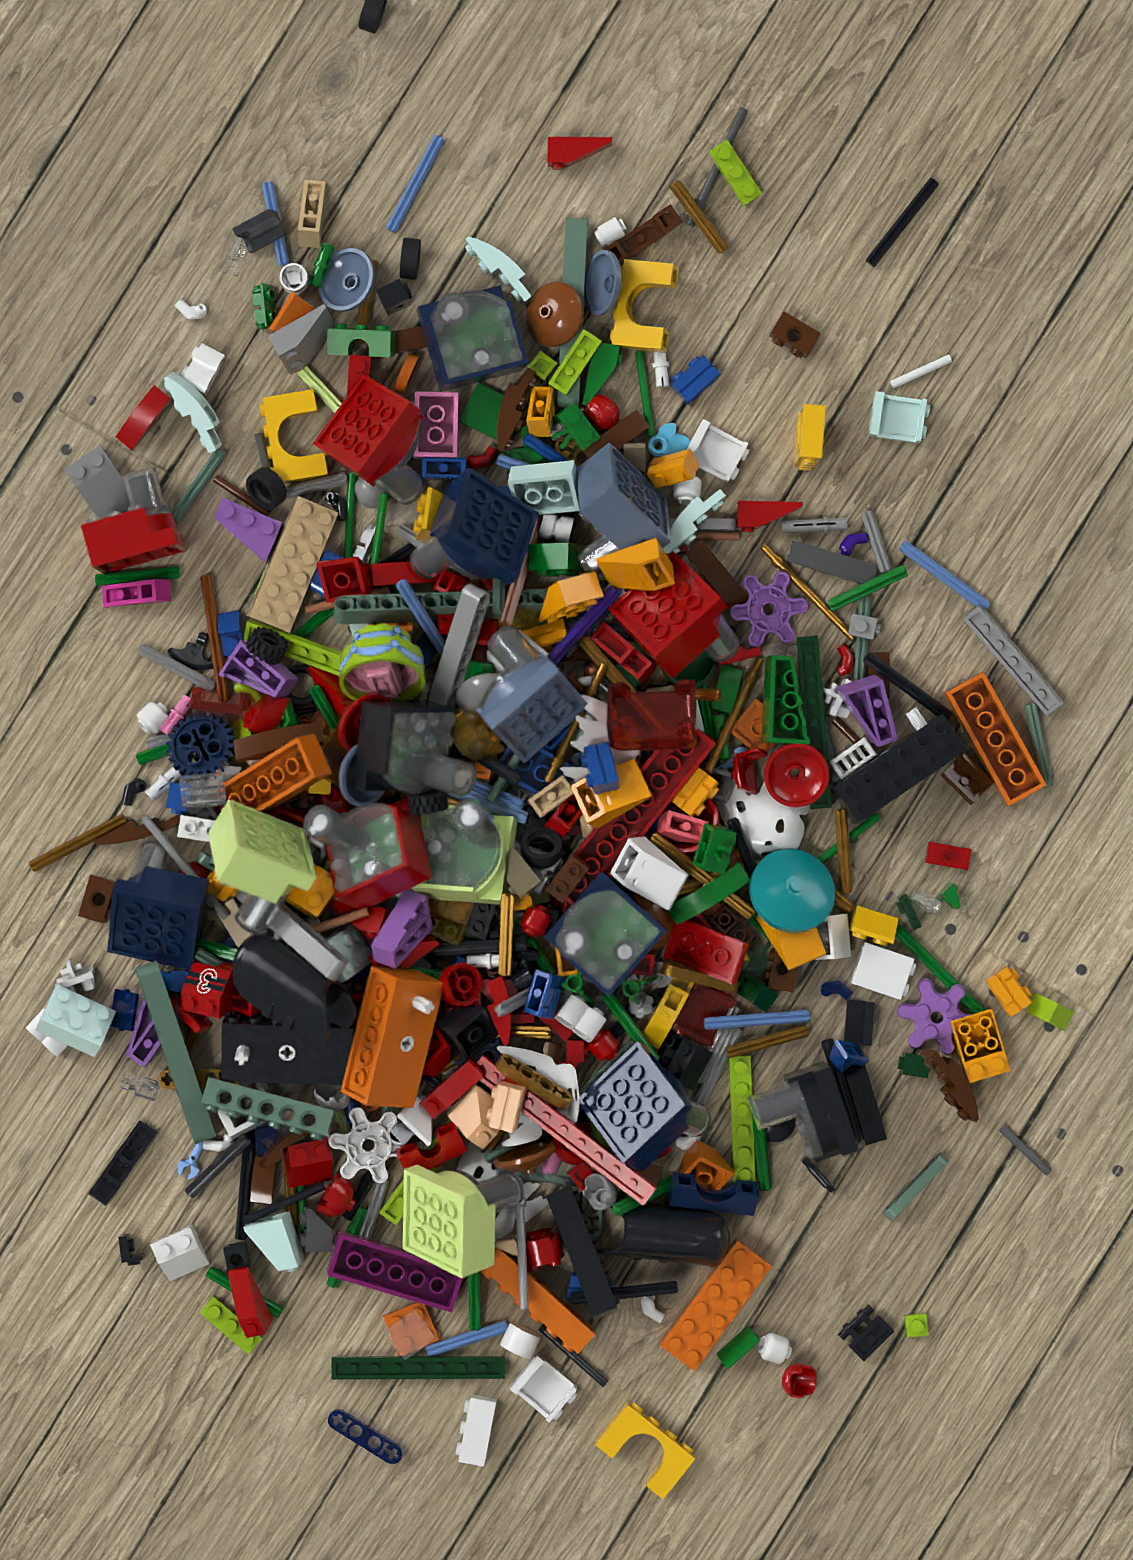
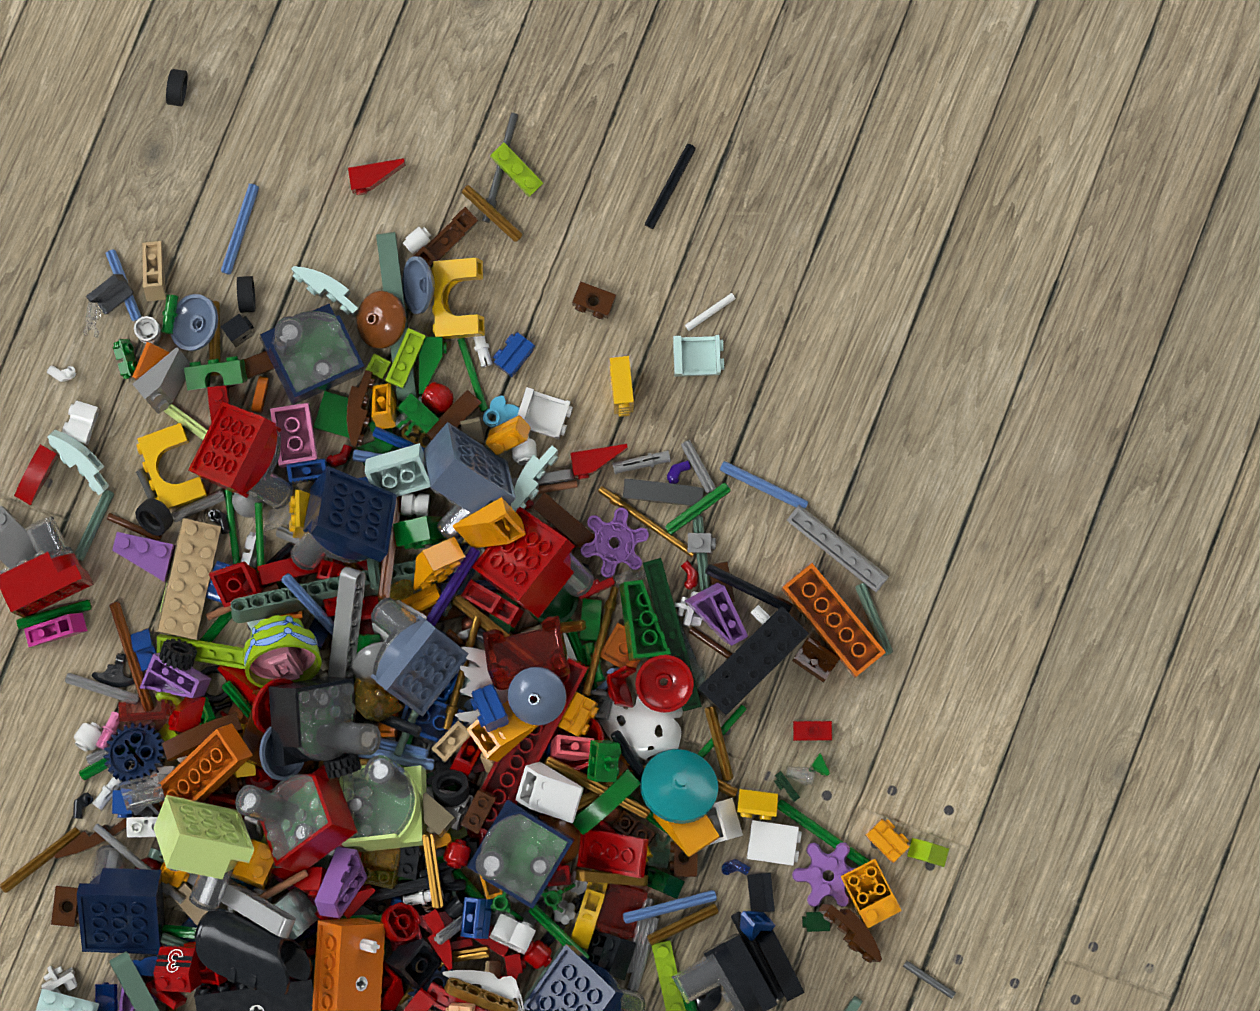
camera: 10 degrees left, 5 degrees down
white slope [829,737,878,779] -> none
none -> sand blue dish [508,667,566,725]

